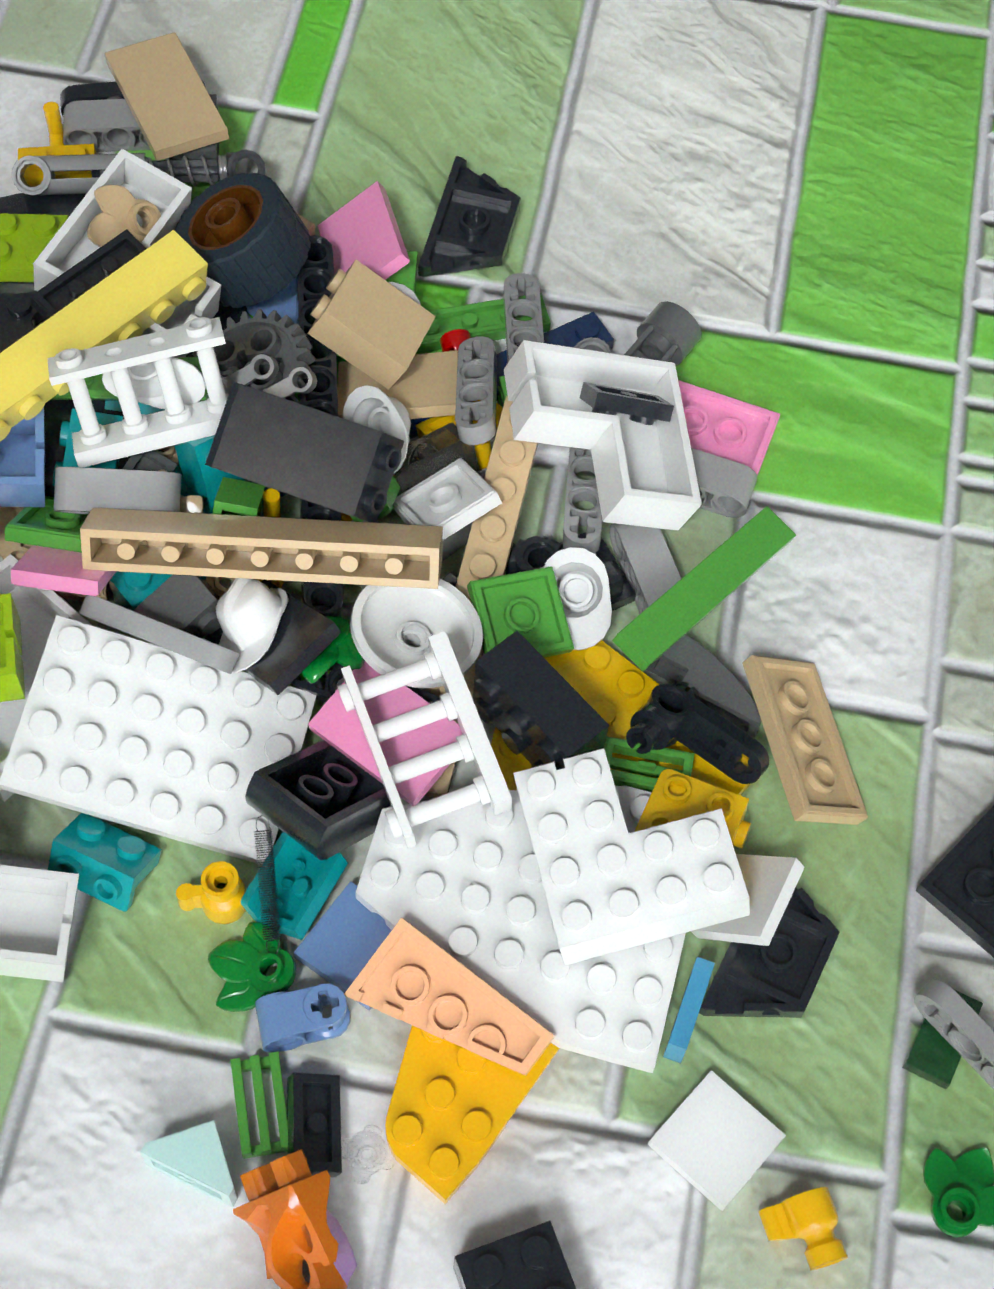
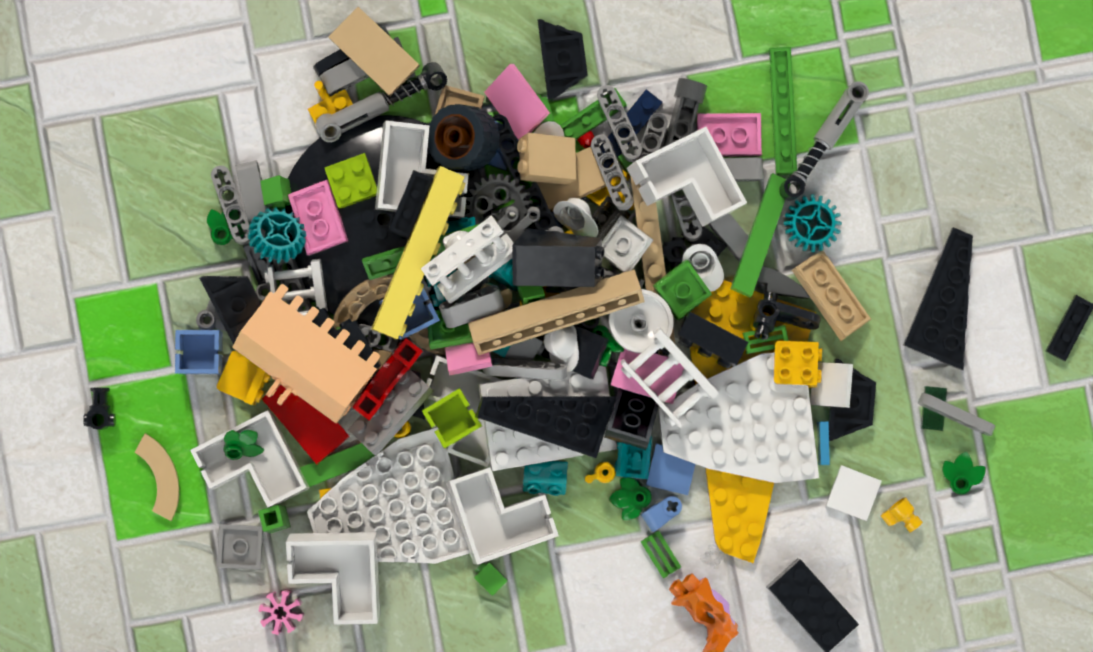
camera: 20 degrees left, 25 degrees up
tan plate [87,185,161,247] -> none
light aqua slope [140,1120,237,1208] -> none
black piece [254,815,281,954] -> none
black plate [287,1072,342,1178] -> none
light nougat wing [344,918,556,1075] -> none
white piece [513,748,750,965] -> none
black plate [579,382,674,425] -> none
none -> black wing [475,396,616,458]
none -> bright green tile [769,47,797,175]
none -> piece [779,81,869,201]
none -> teal gear [783,194,842,253]

